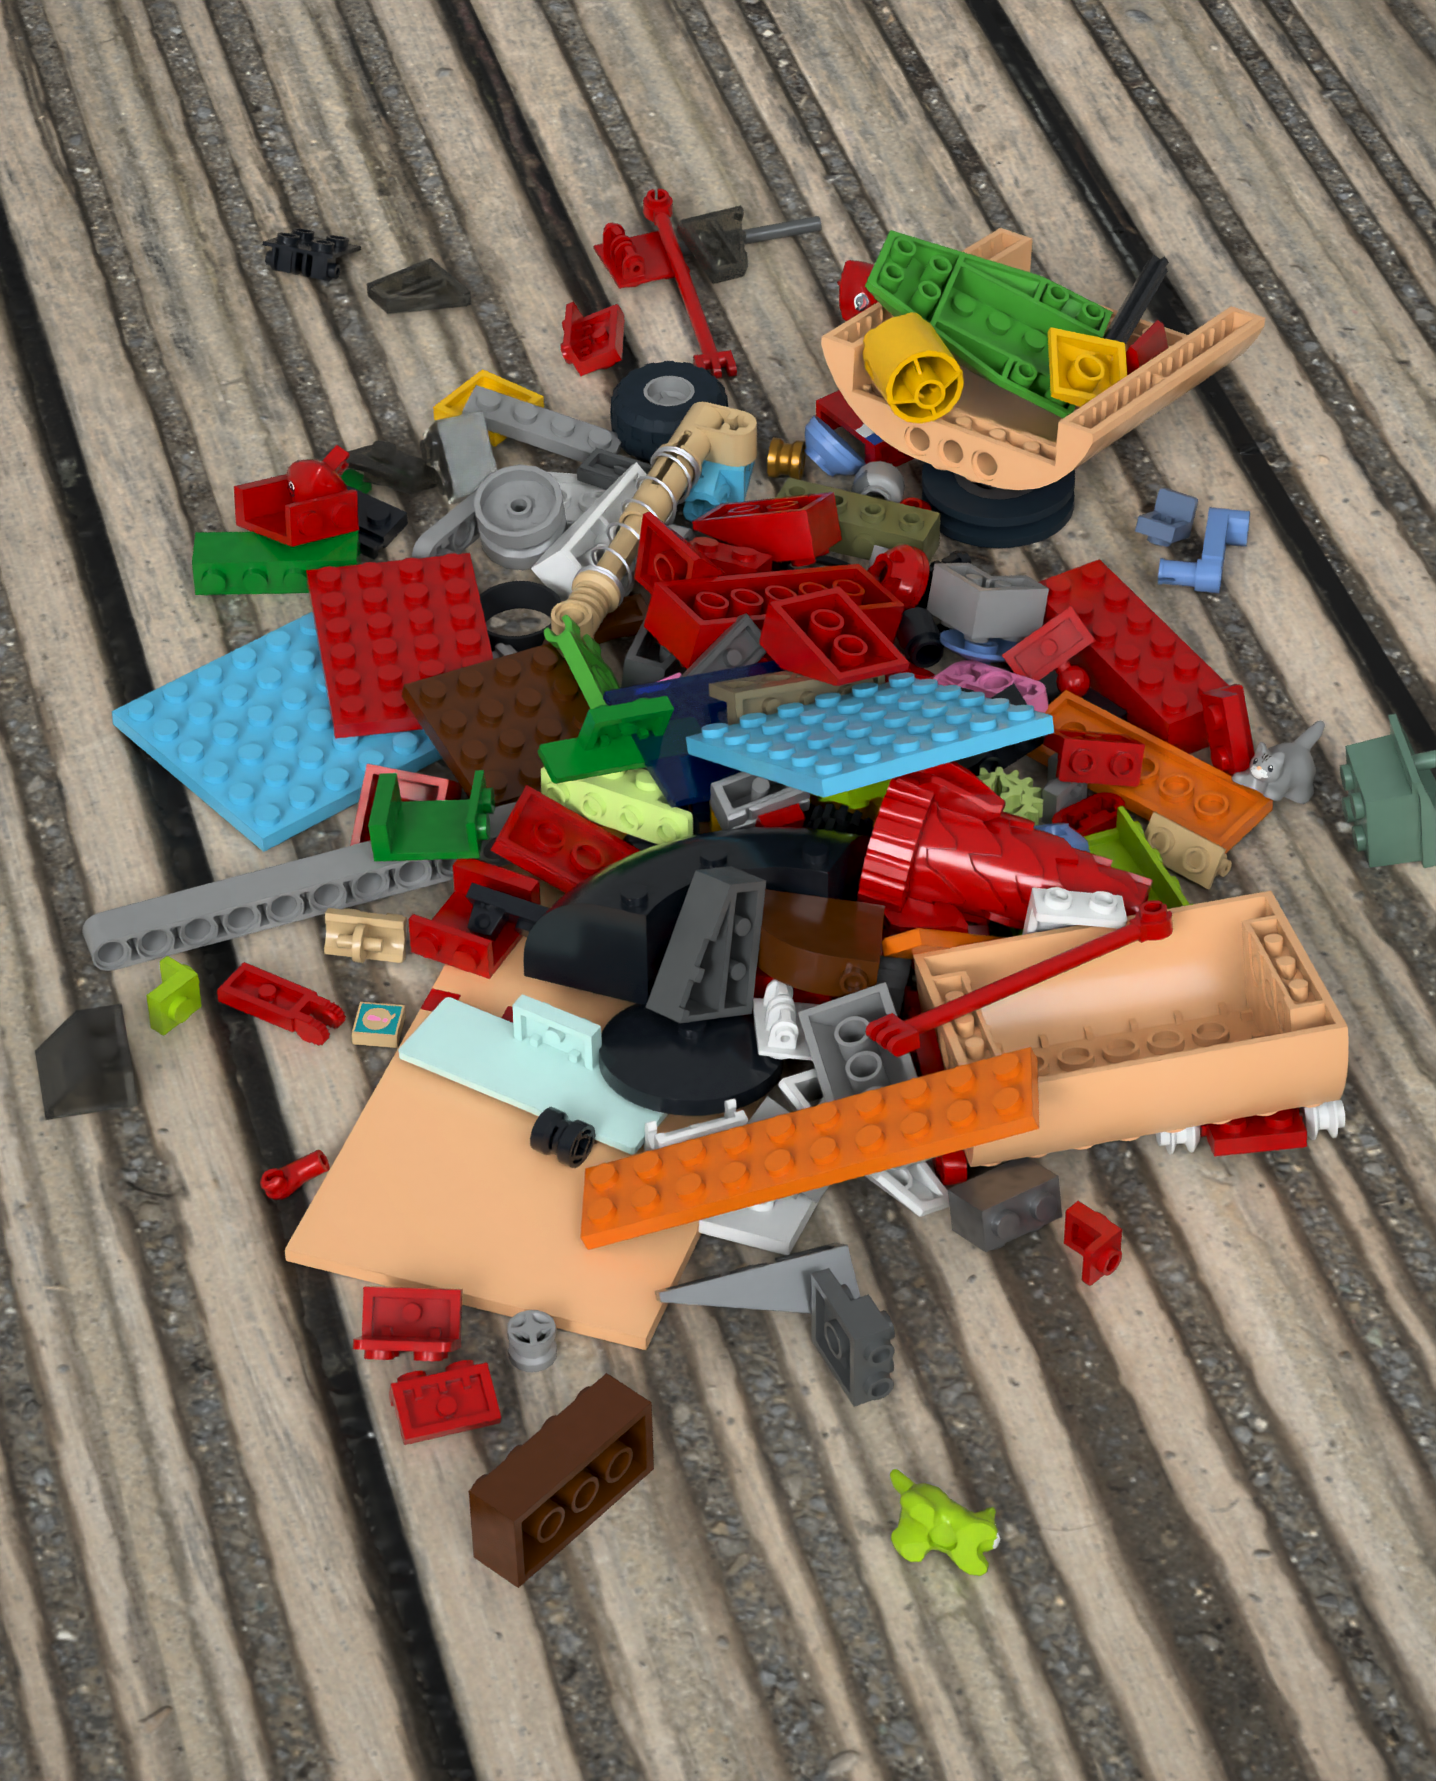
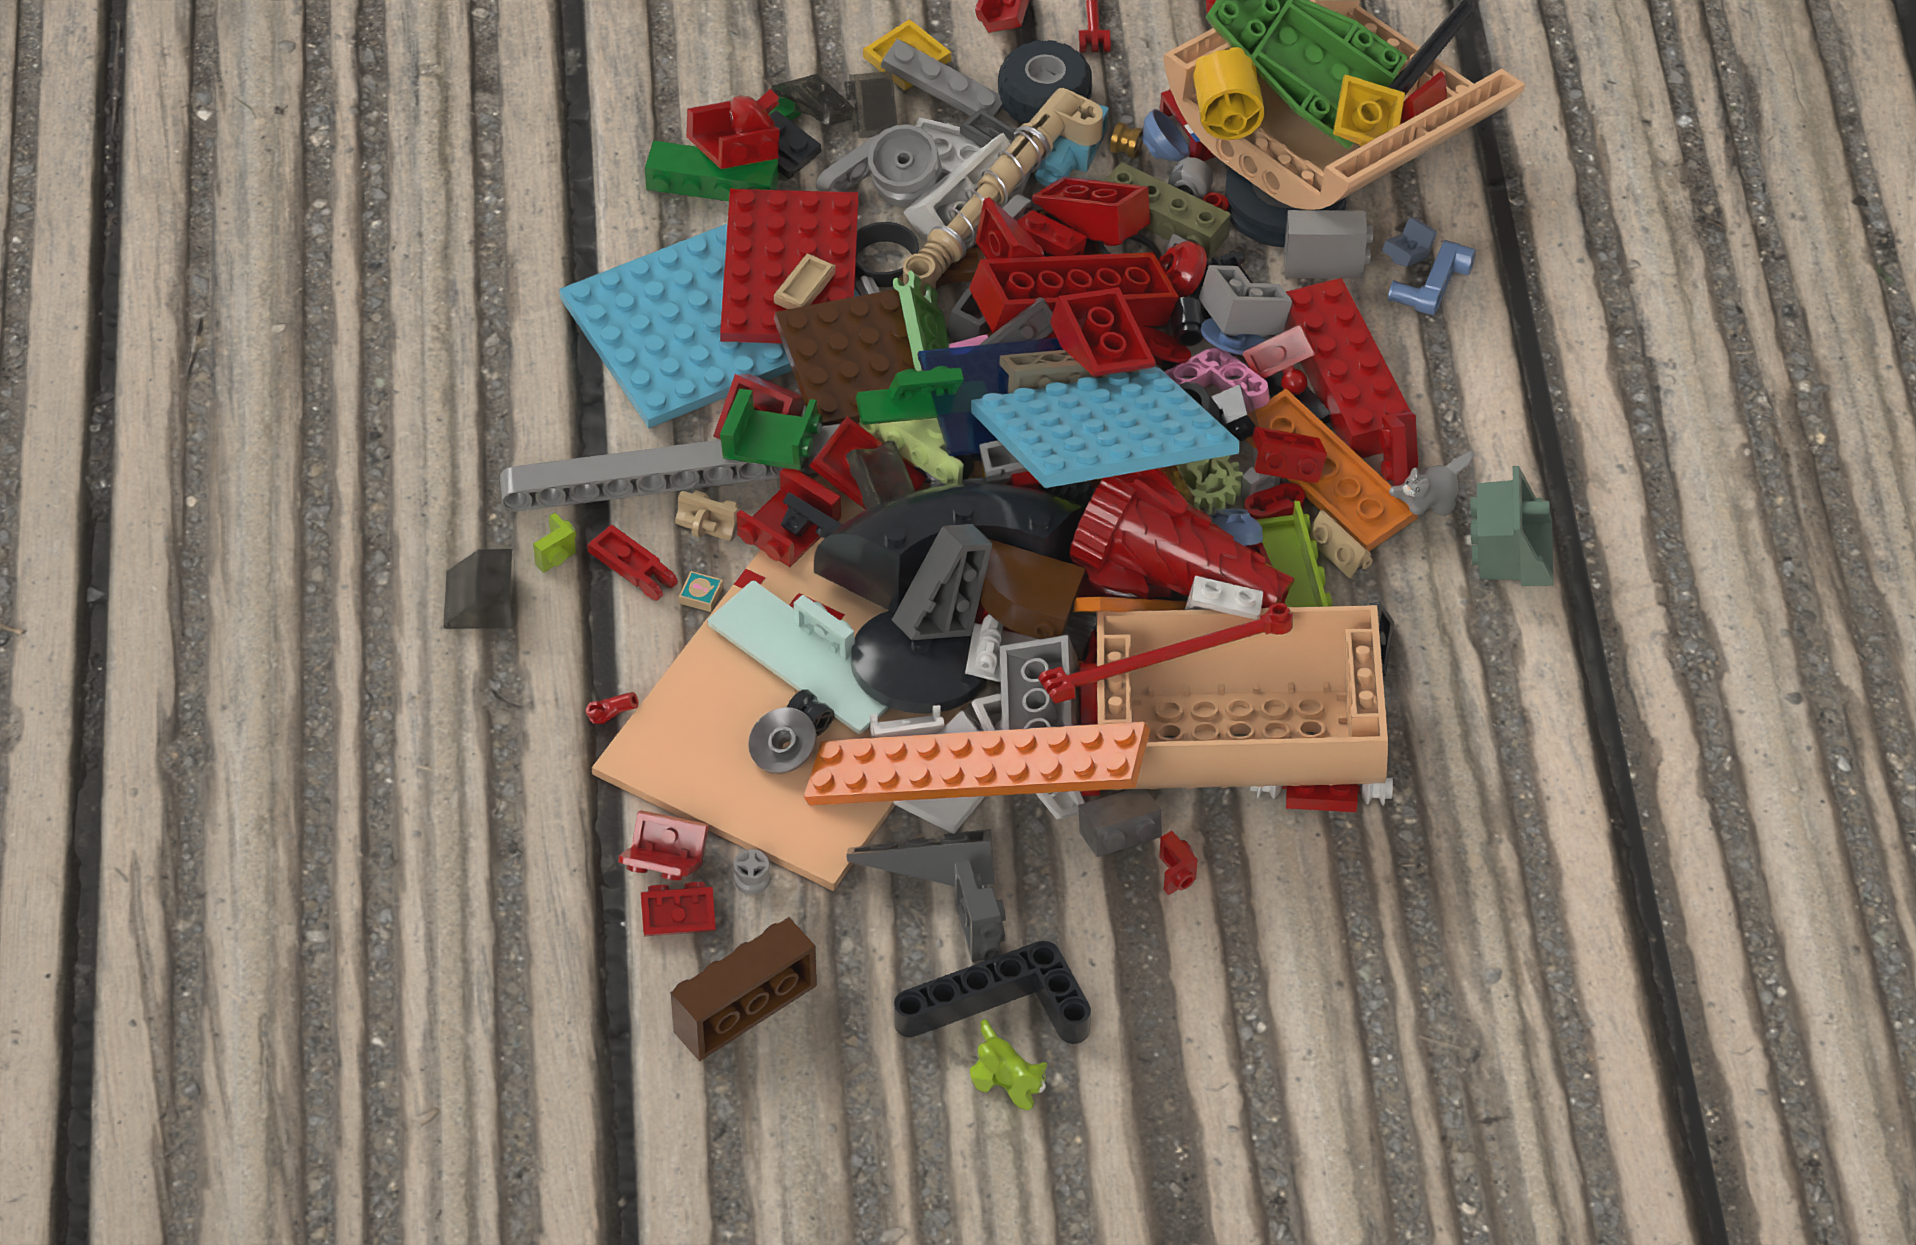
camera: 10 degrees right, 10 degrees up
none -> flat silver dish [748,707,817,774]
none -> tan tile [774,253,835,309]
none -> clear smoke bracket [845,441,915,509]
none -> black beam [894,941,1091,1044]
none -> light grey brick [1284,210,1373,279]

